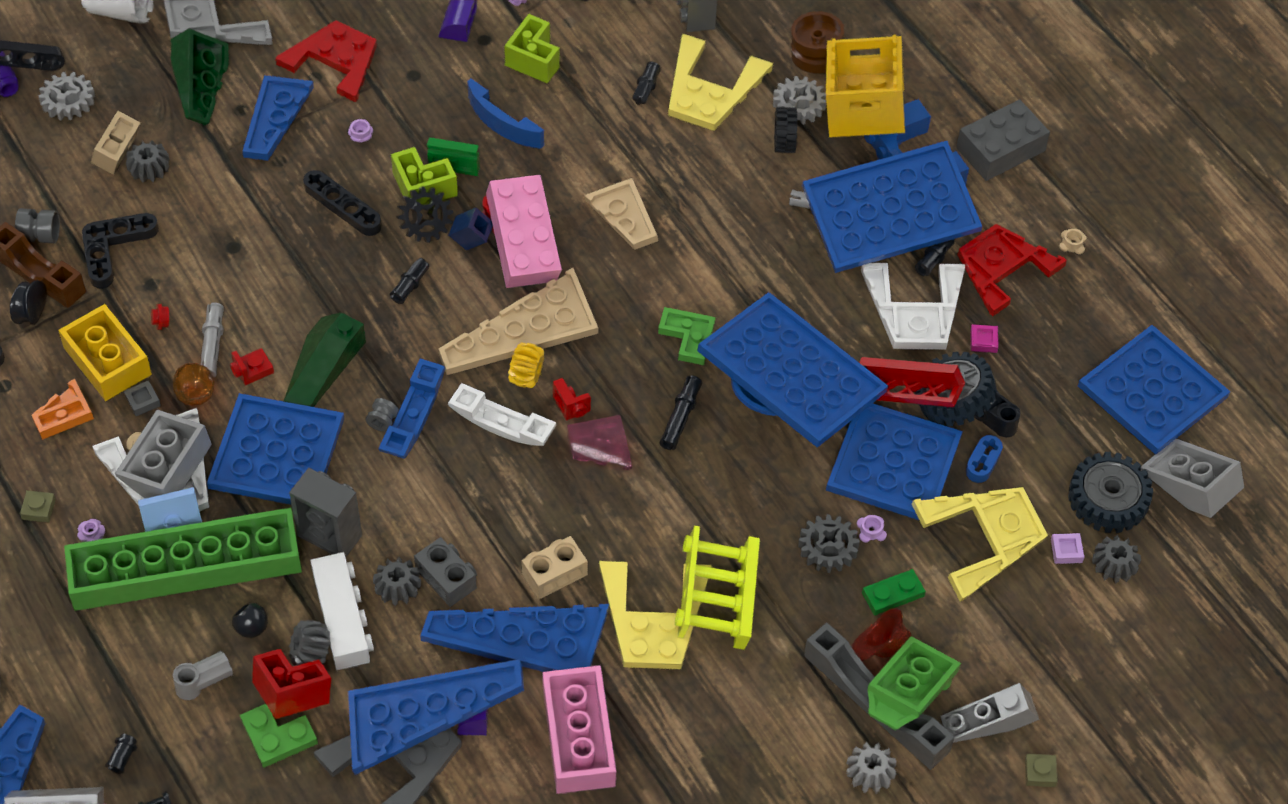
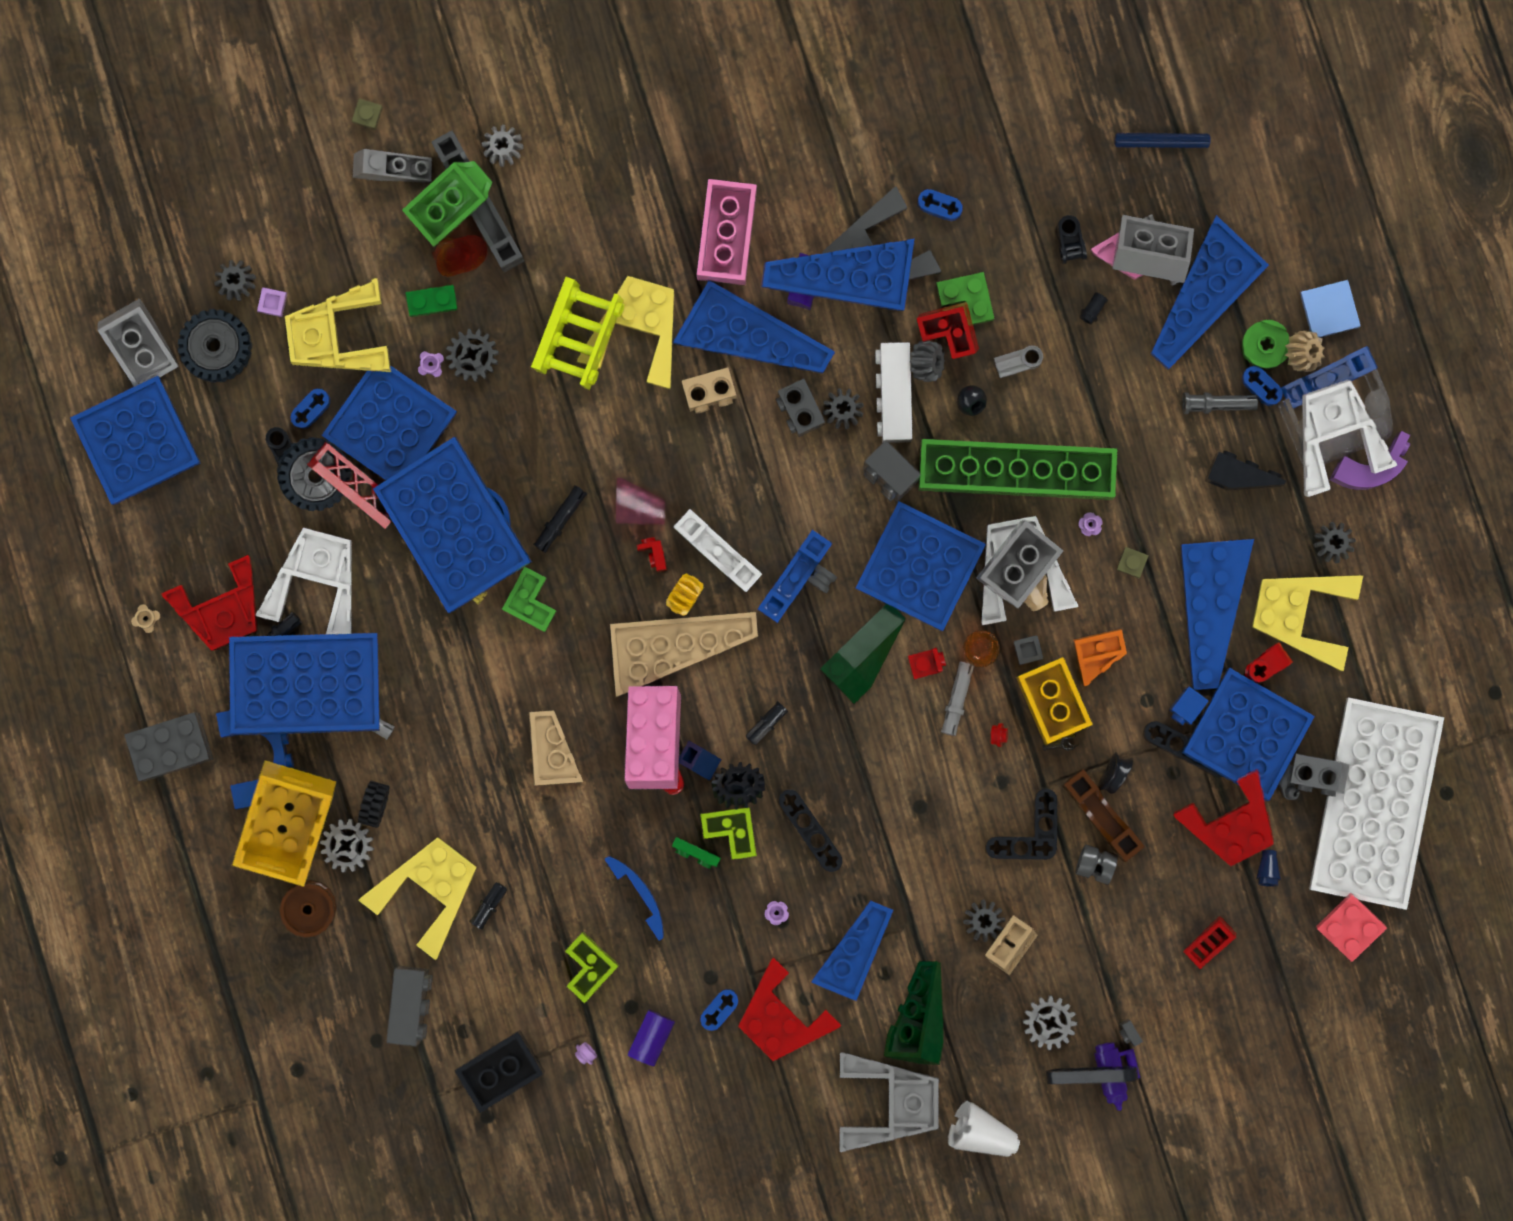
camera: 160 degrees left, 30 degrees up
light blue plate [138,487,202,532] -> none
dark pink tile [970,325,998,353] -> none
none -> blue beam [700,989,738,1031]

